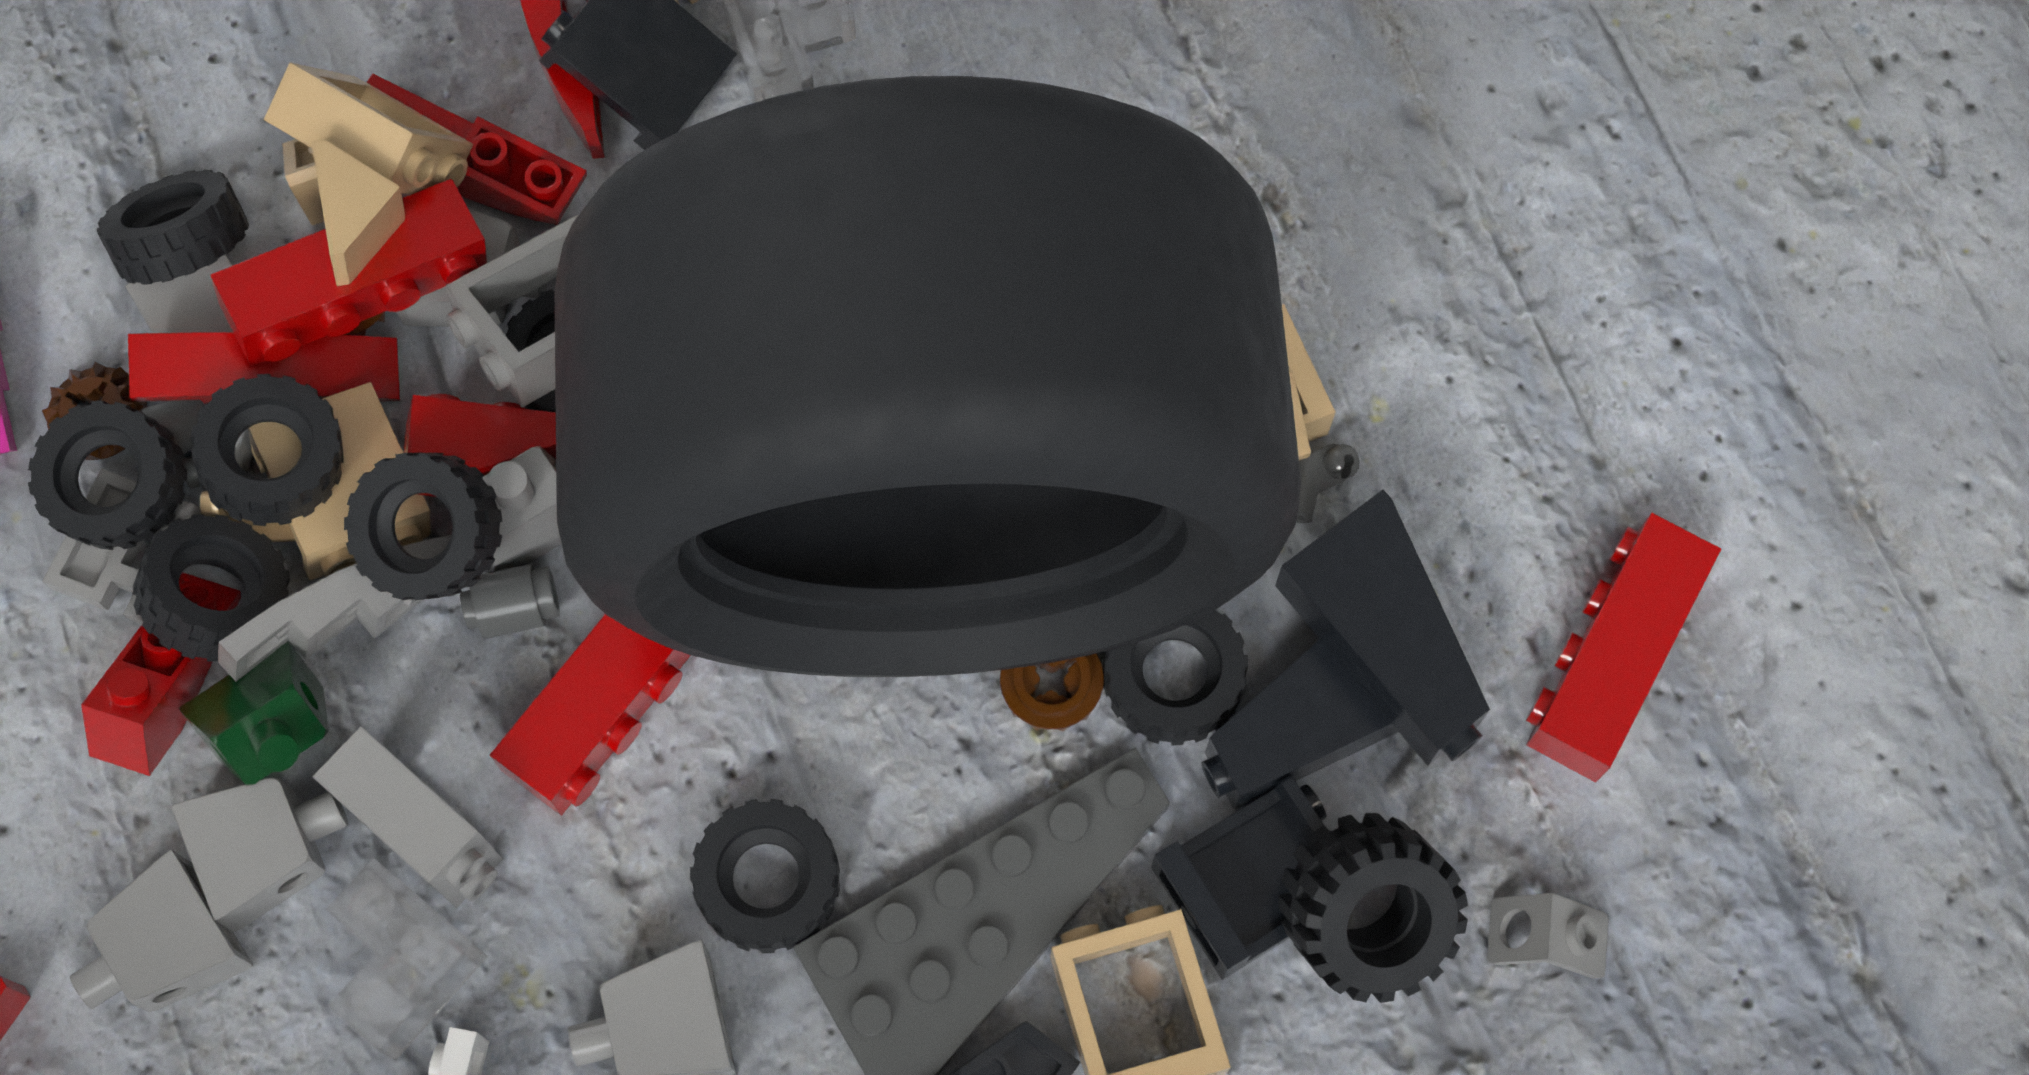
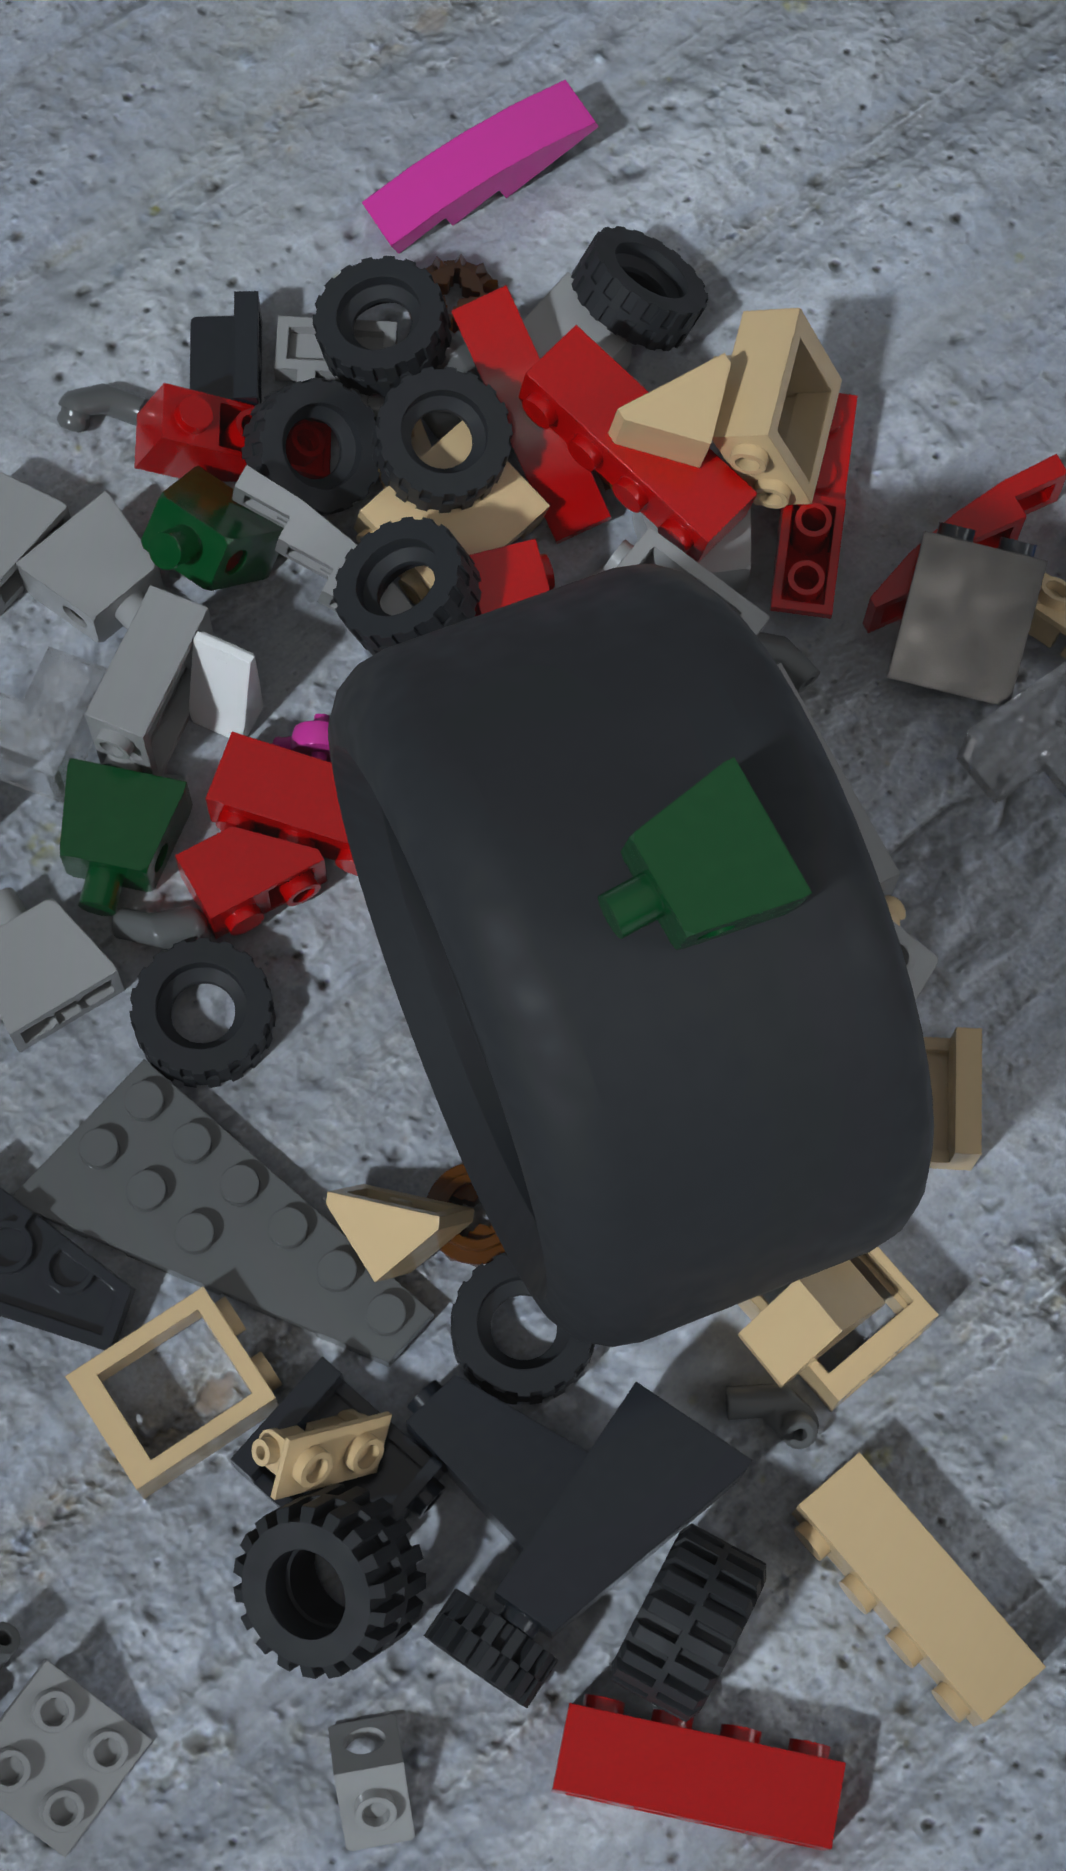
camera: 70 degrees right, 0 degrees up
none -> dark grey arm [57,383,149,433]
none -> dark green torso [60,758,193,916]
none -> dark grey arm [111,906,211,949]
none -> red slope [175,826,327,939]
none -> white slope [189,631,264,738]
none -> black panel [190,291,262,406]
none -> tan hinge [251,1409,392,1500]
none -> dark pink piece [272,713,331,762]
none -> tan slope [326,1184,474,1282]
none -> black tyre [424,1589,558,1708]
none -> dark green torso [598,757,812,950]
none -> black tyre [611,1523,766,1722]
none -> tan brick [792,1452,1046,1727]

